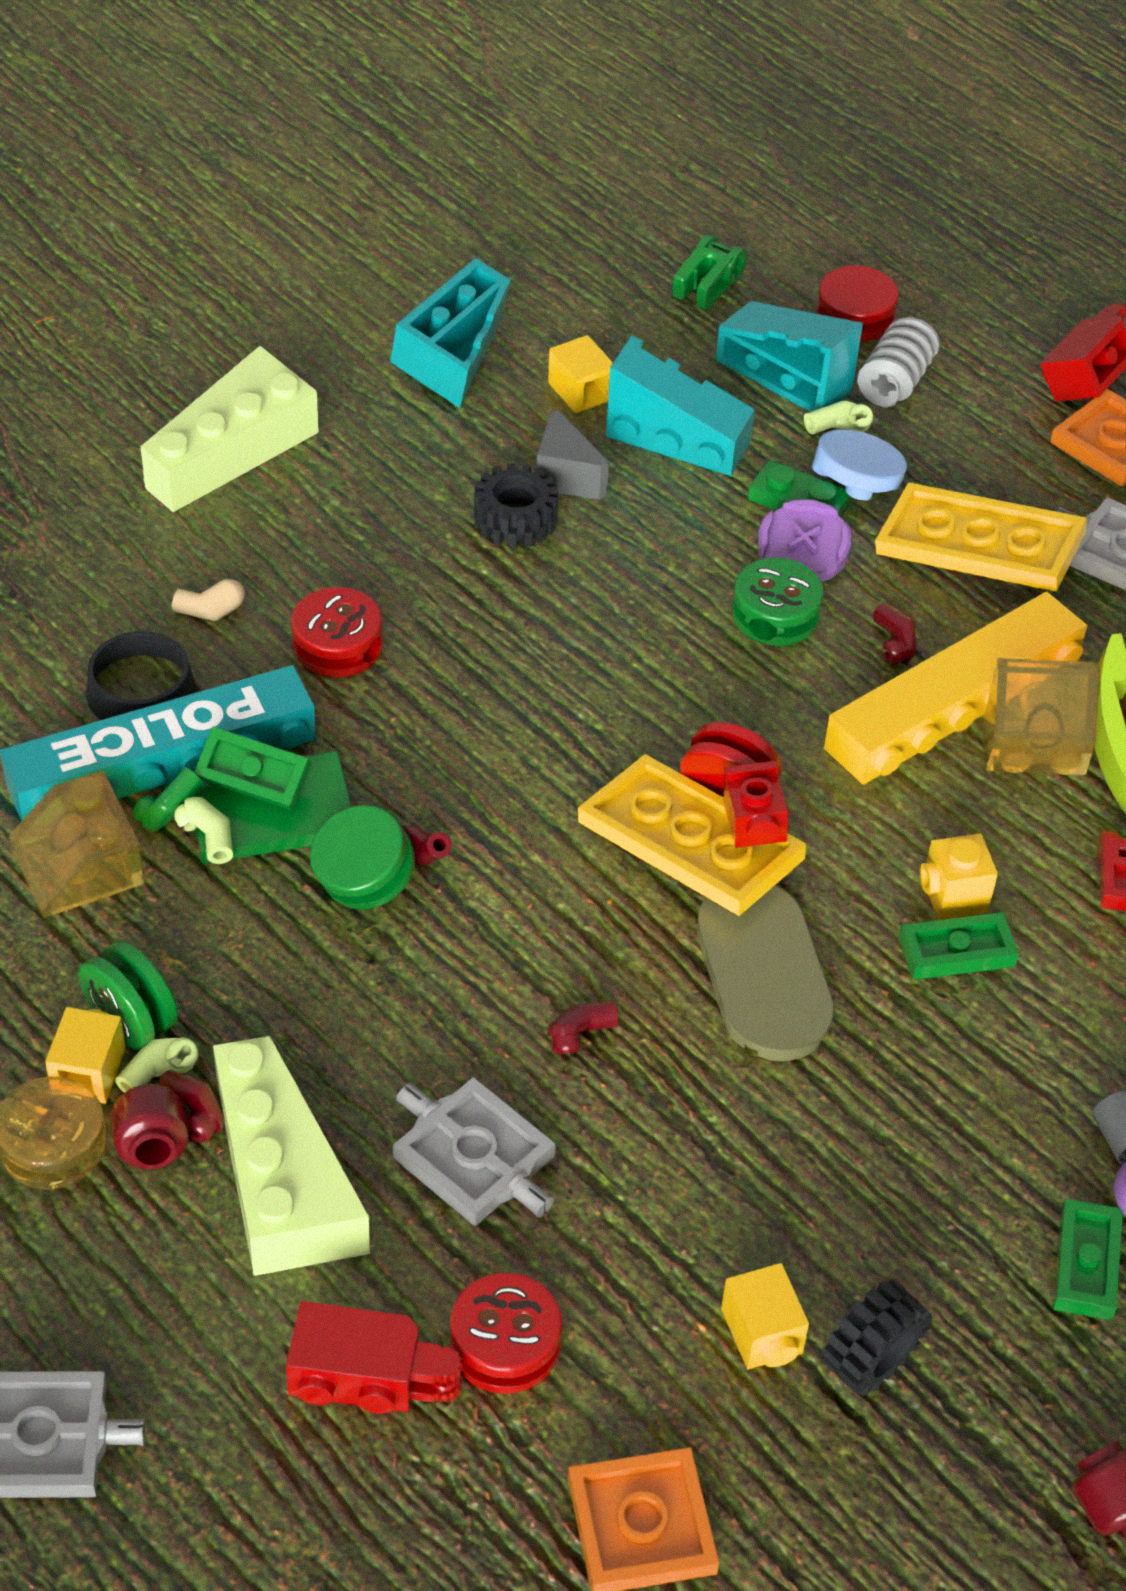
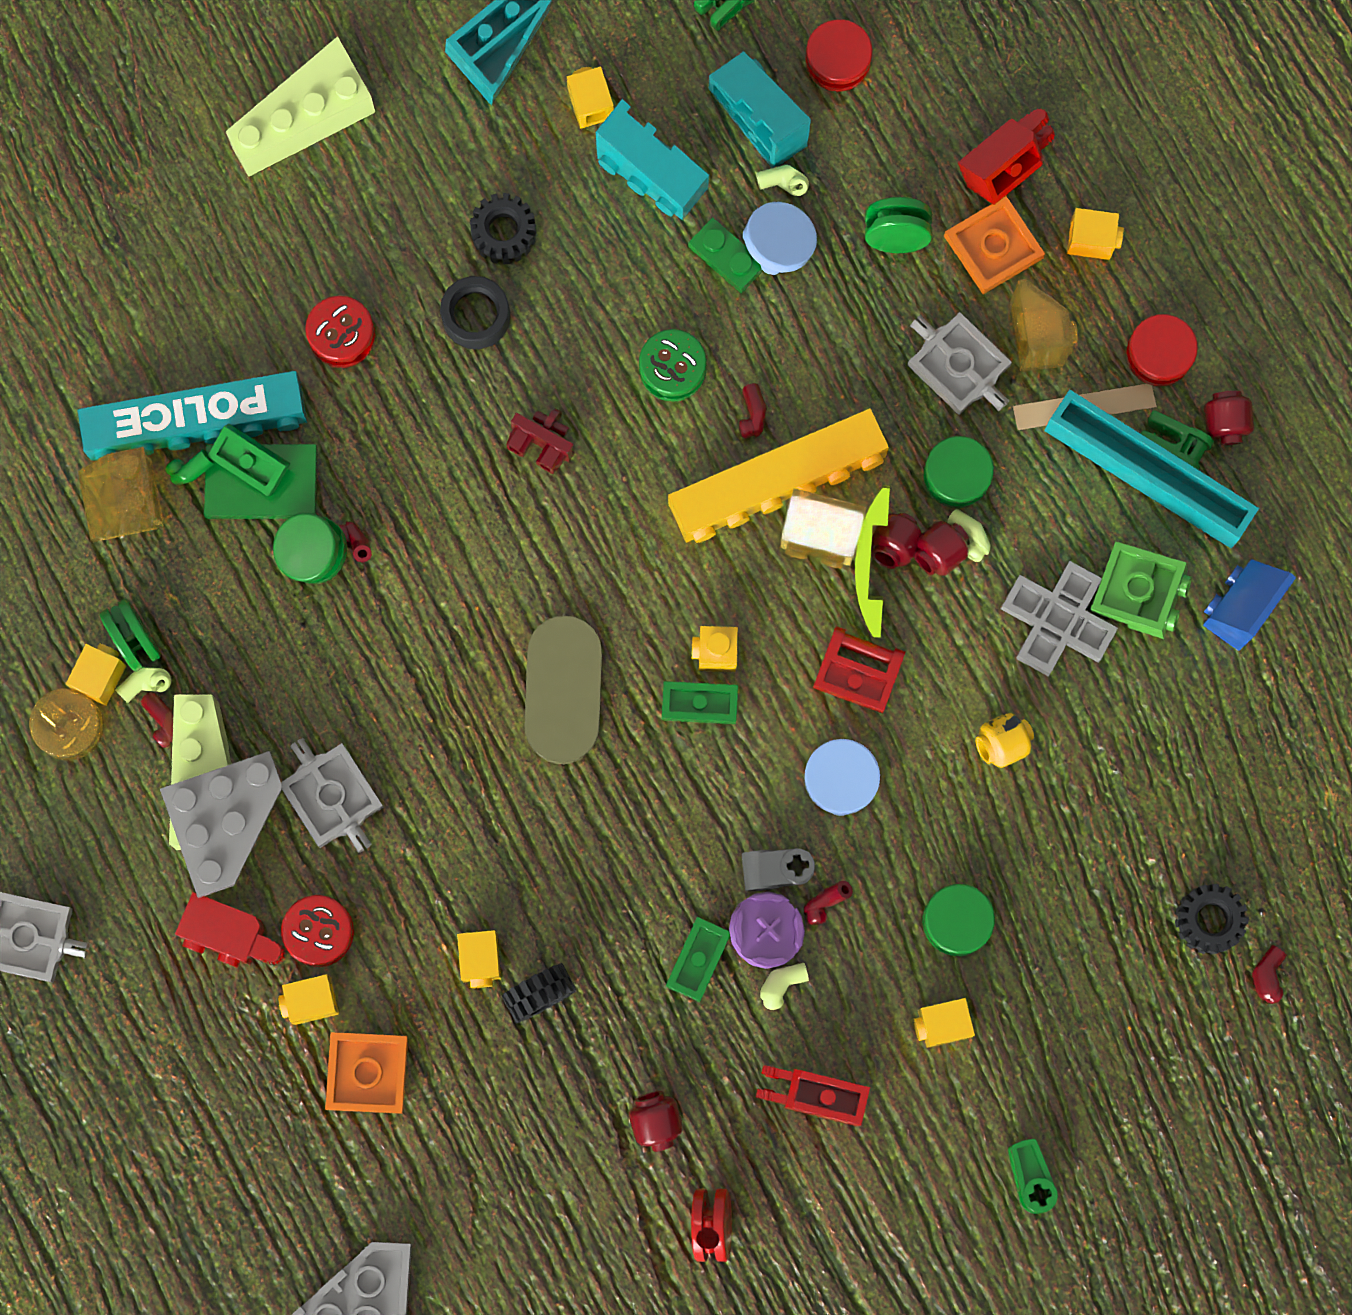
camera: 15 degrees right, 30 degrees up
black tyre [86,631,196,720] -> none
dark red head [111,1084,189,1170] -> none
tan arm [172,579,245,621] -> none
yellowish green arm [174,797,233,864] -> none
dark grey slope [536,410,609,500] -> none
dark red arm [547,1000,618,1055] -> none
yellow plate [578,754,806,916] -> none
red head [680,722,782,797] -> none
red brick [724,761,788,848] -> none
medium lavender tile [758,499,851,582] -> none
light grey piece [857,317,940,408] -> none
yellow plate [875,482,1087,592] -> none
none -> light grey plate [160,751,282,898]
none -> yellow brick [278,974,339,1025]
none -> black tyre [440,276,510,349]
none -> dark red hips [506,408,575,474]
none -> green head [865,197,933,253]

